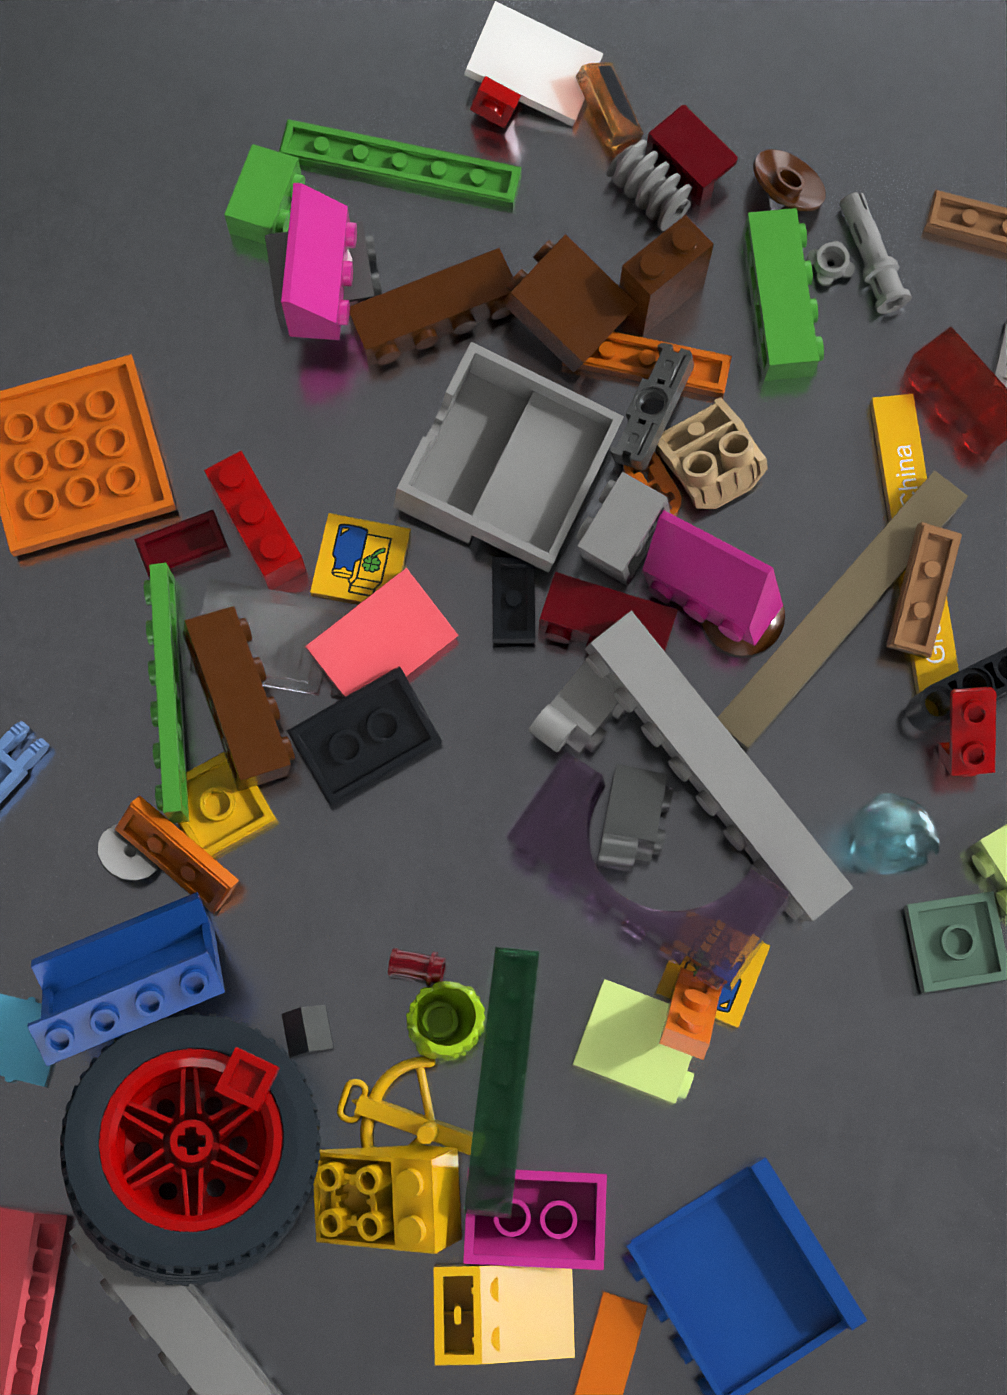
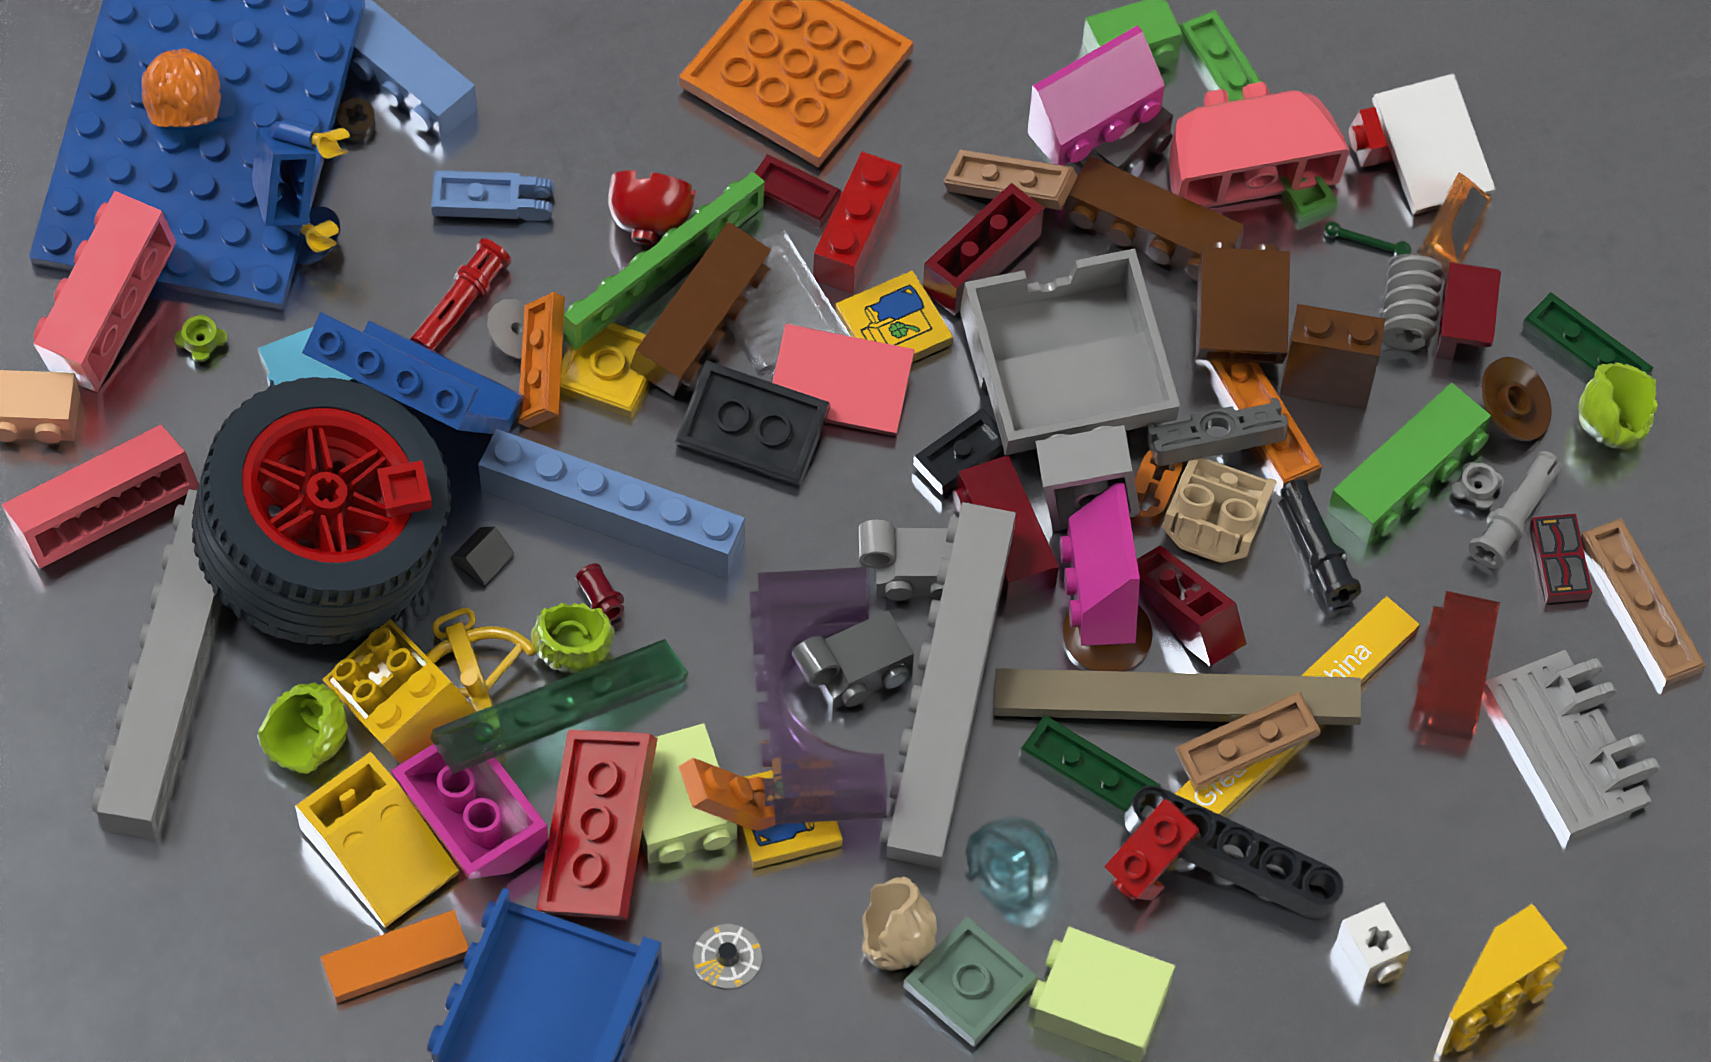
camera: 50 degrees right, 15 degrees down
none -> lime hair [257,682,348,774]
none -> red pin [411,238,512,351]
none -> medium blue brick [479,429,745,579]
none -> plate [536,729,658,920]
none -> red cylinder [609,170,696,245]
none -> light grey piece [692,924,763,990]
none -> tan hair [862,876,937,970]
none -> dark red brick [923,183,1044,316]
none -> medium nougat tile [943,150,1077,210]
none -> dark green tile [1019,715,1161,819]
none -> dark red slope [1137,545,1247,666]
none -> coral hips [1169,82,1350,208]
none -> black pin [1280,479,1362,607]
none -> dark green hinge [1324,221,1411,256]
none -> dark green tile [1522,292,1654,378]
none -> tile [1530,514,1593,603]
none -> lime hair [1578,363,1658,449]

